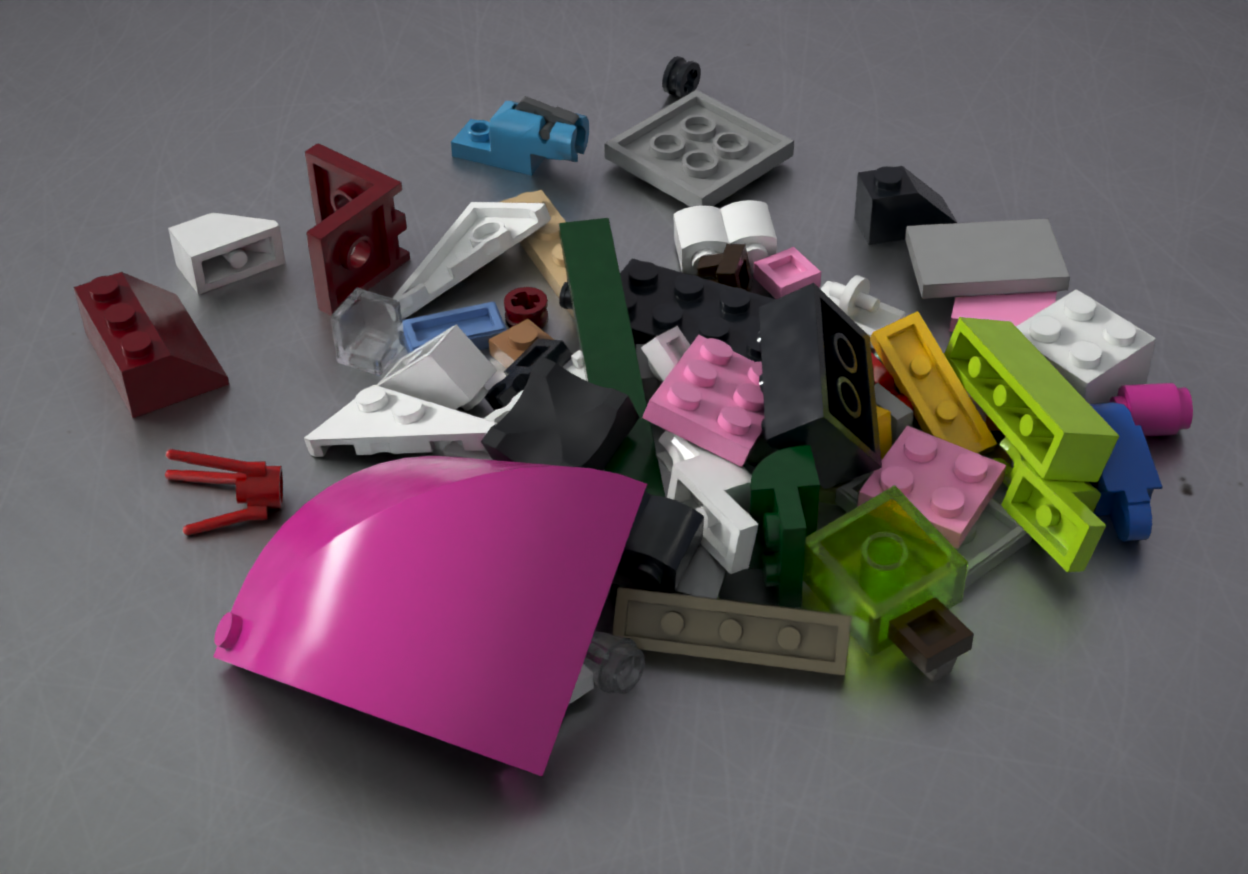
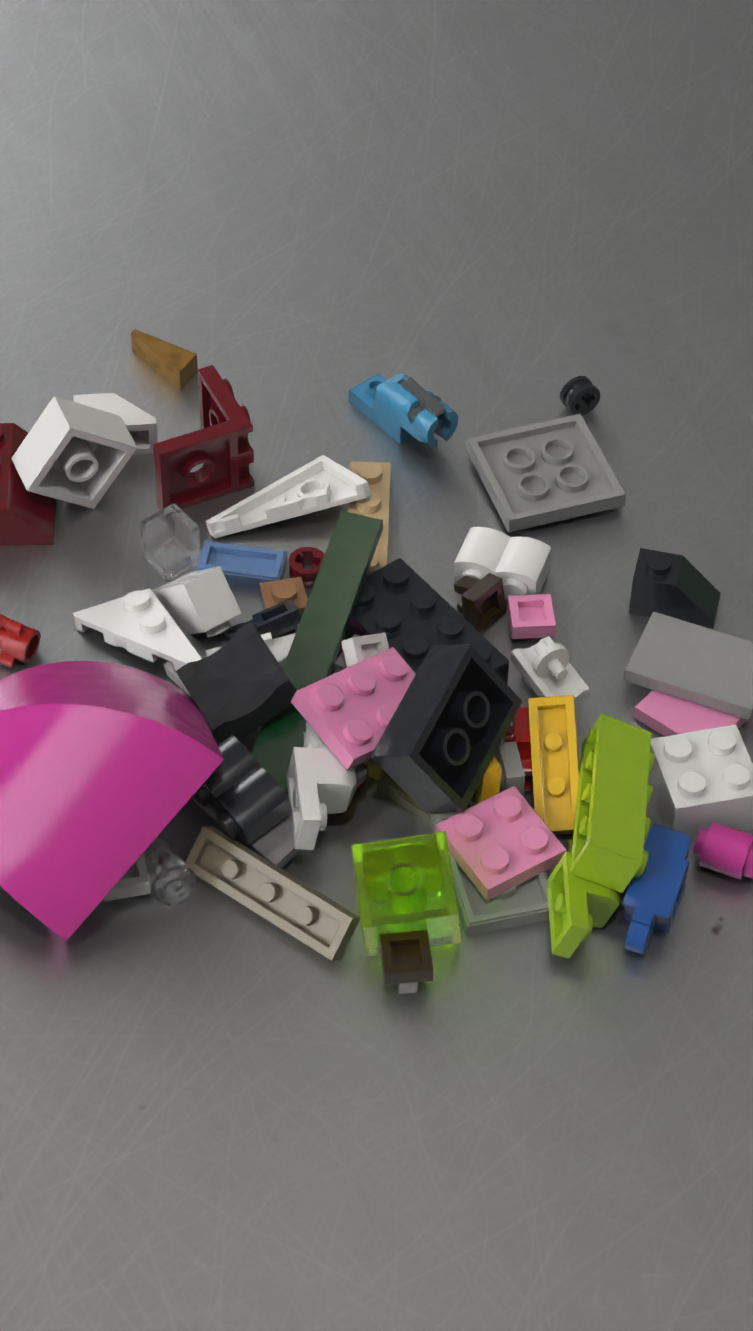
camera: 25 degrees right, 5 degrees up
dark green brick [748,445,820,608] -> none
none -> white brick [11,396,138,509]
none -> pearl gold piece [131,329,198,391]

